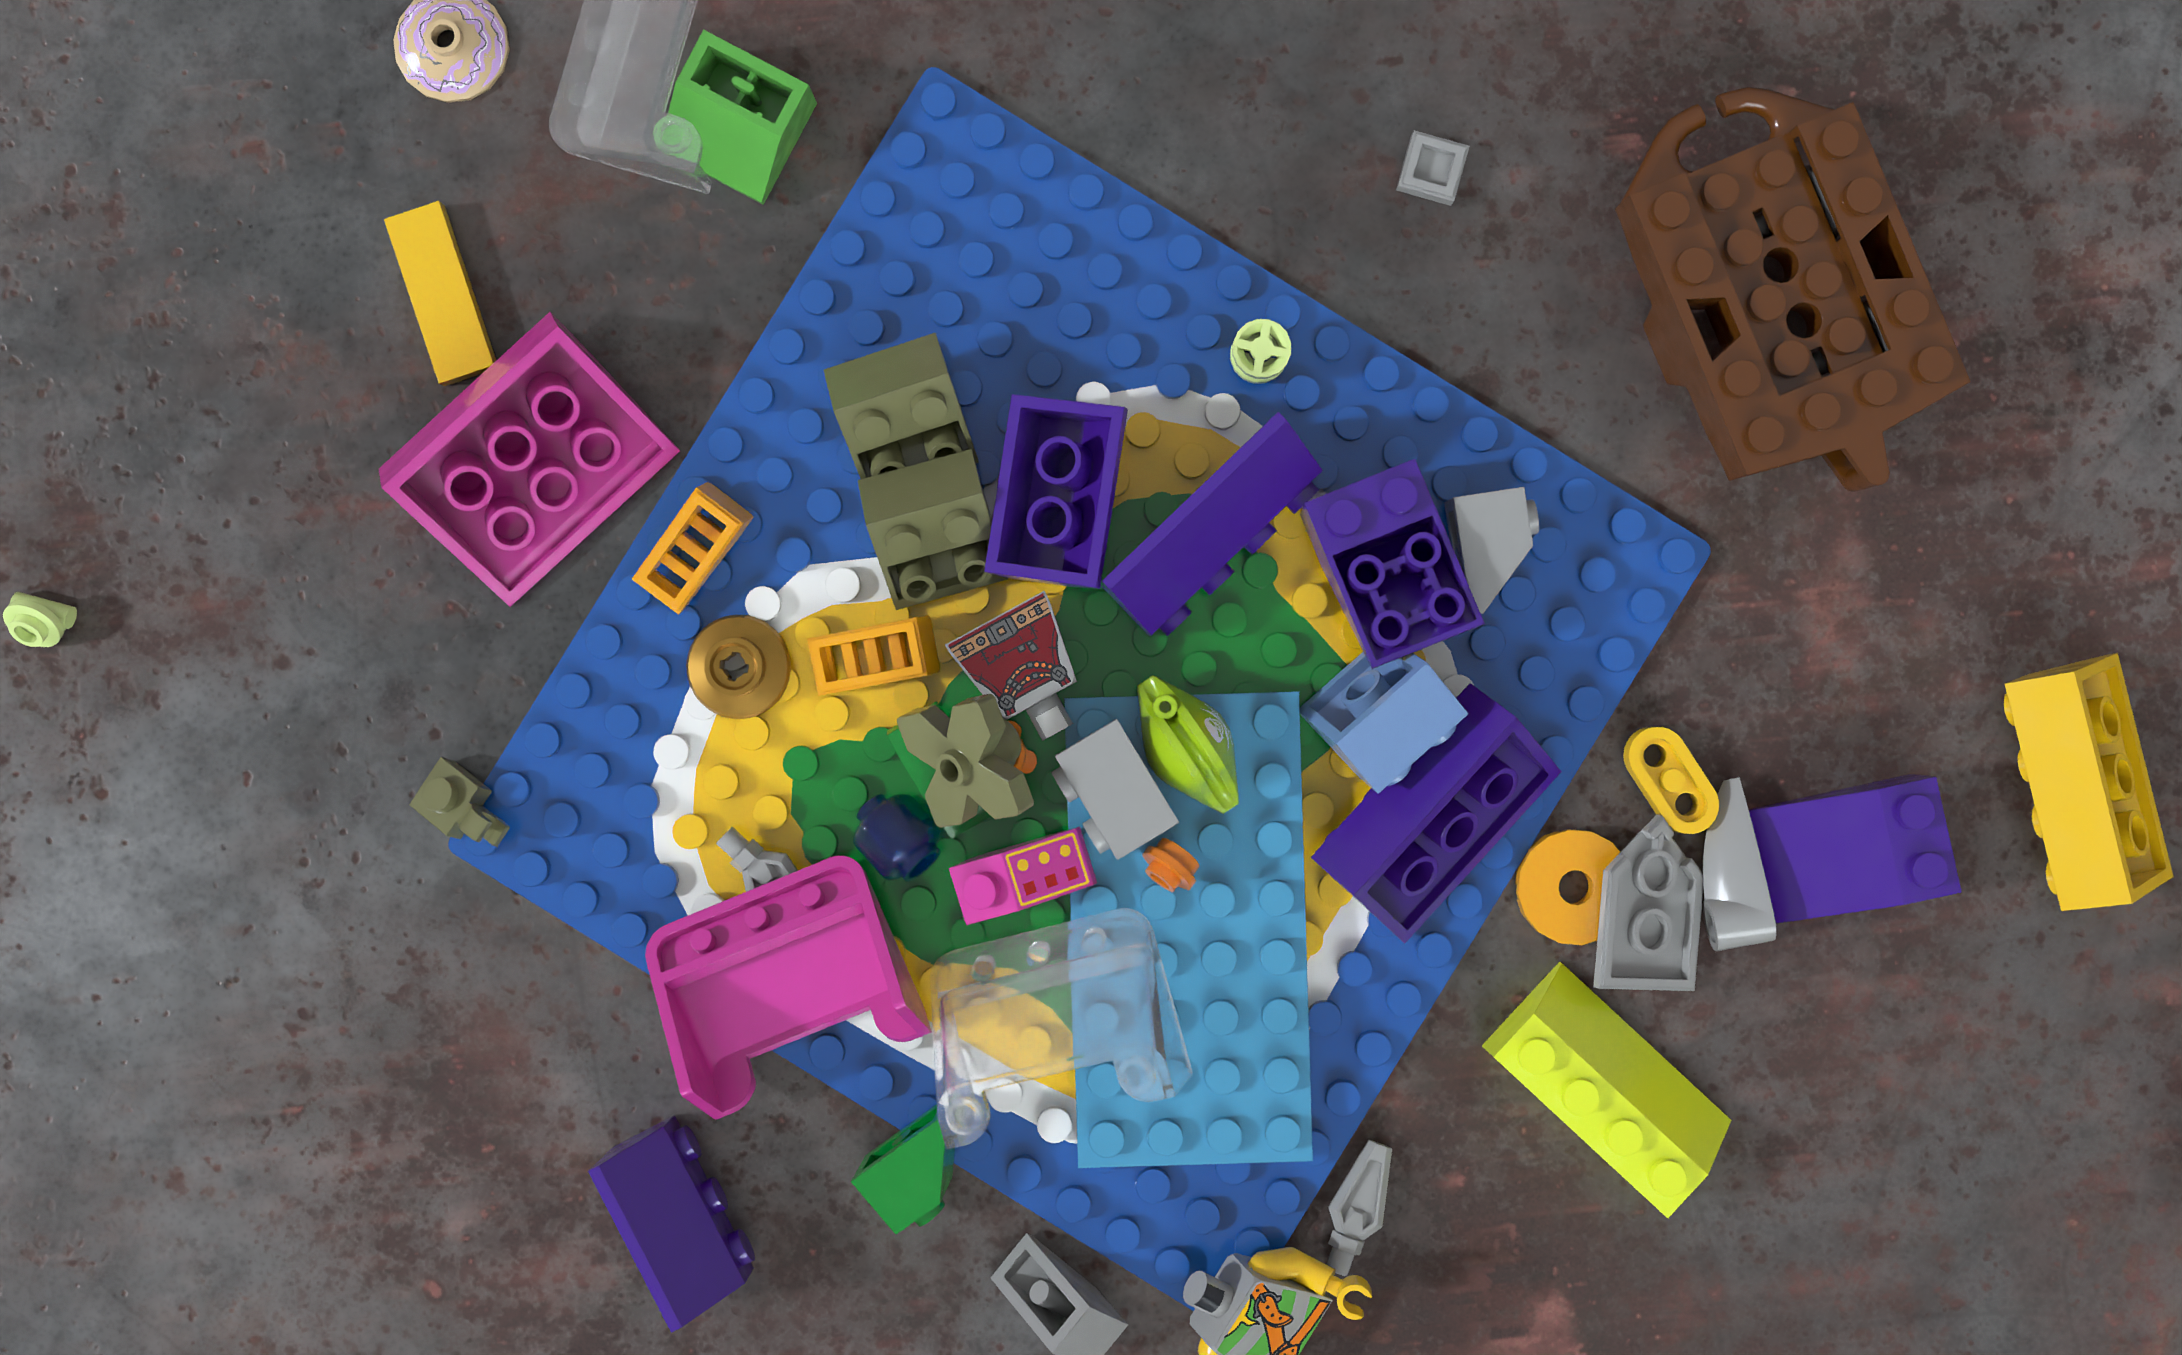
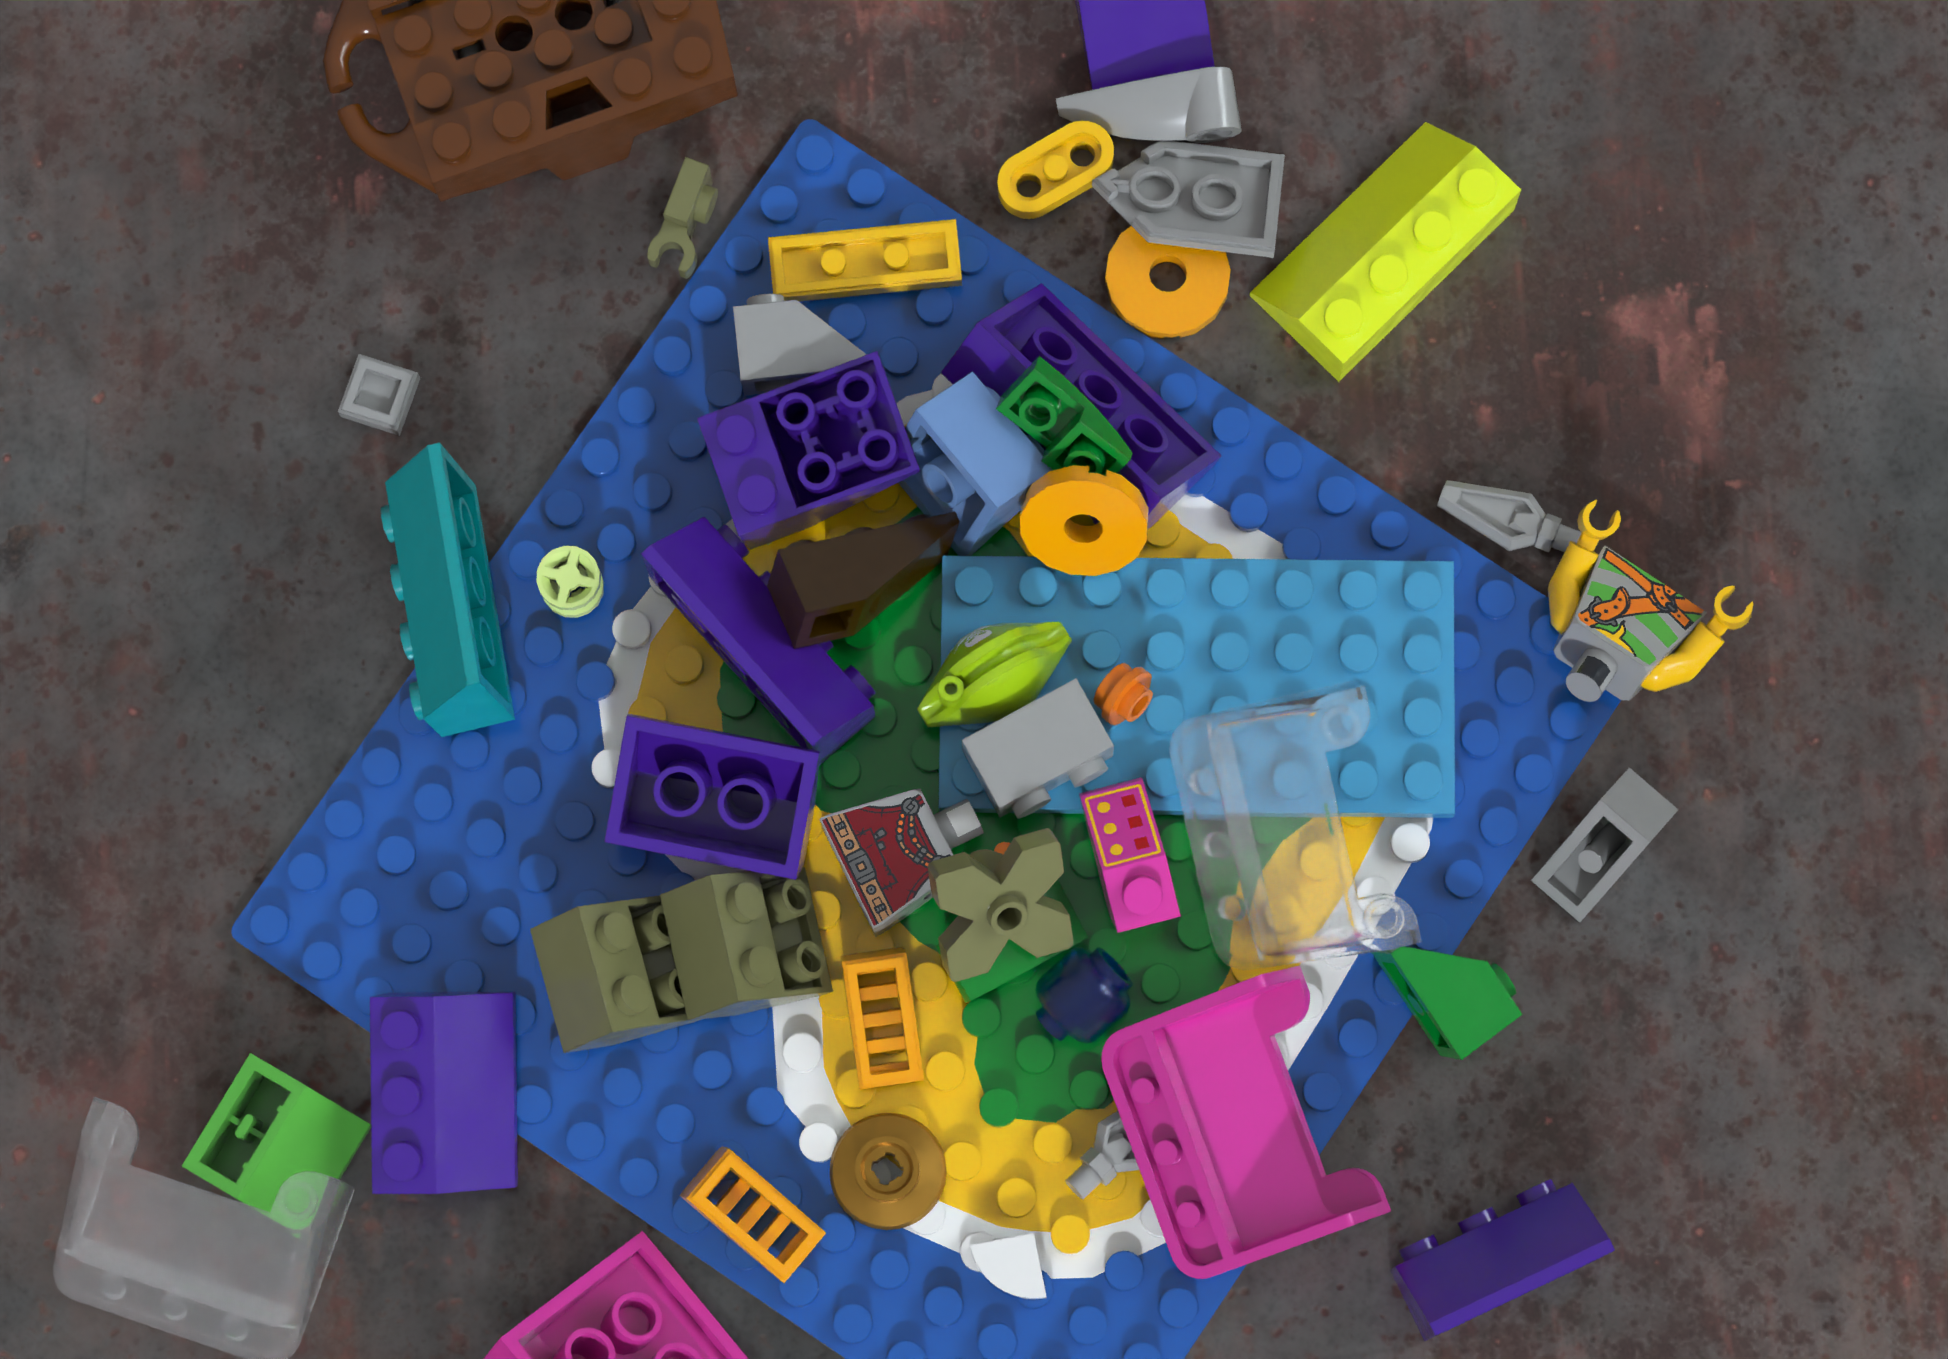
camera: 85 degrees left, 10 degrees down
none -> dark purple slope [370,992,518,1194]
none -> teal slope [381,442,515,737]
none -> olive plate [647,157,718,279]
none -> dark brown slope [767,511,960,649]
none -> yellow tile [768,219,962,301]
none -> white tile [970,1232,1047,1299]
none -> green slope [996,356,1133,476]
none -> light orange tile [1020,465,1148,576]

